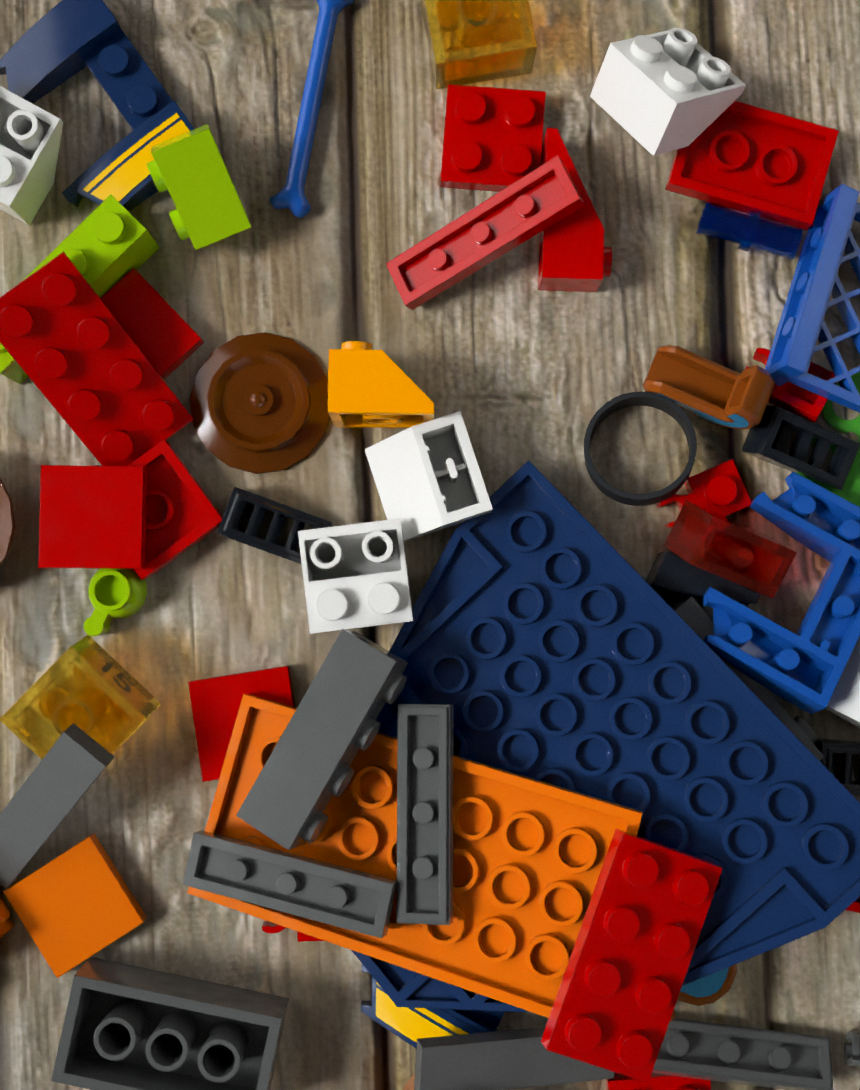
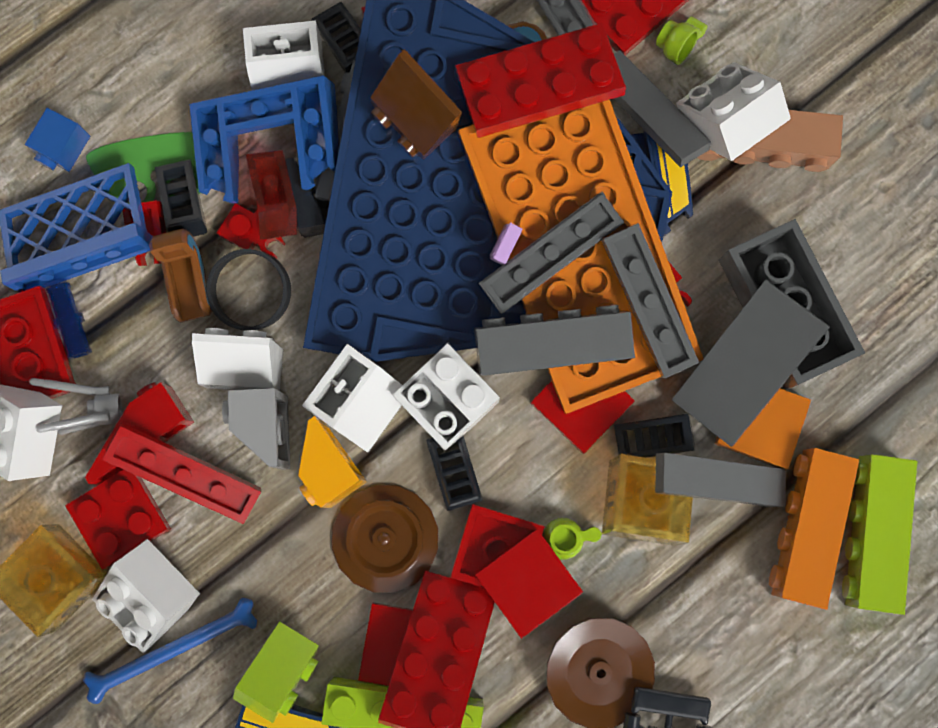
camera: 125 degrees left, 5 degrees down
none -> light grey plant [30,378,123,435]
none -> white slope [92,539,200,654]
none -> white slope [192,328,283,391]
none -> light grey slope [222,388,290,470]
none -> reddish brown slope [370,49,462,160]
none -> lavender tile [490,223,523,265]
none -> black slope [614,413,695,461]
none -> dark grey tile [672,280,830,447]

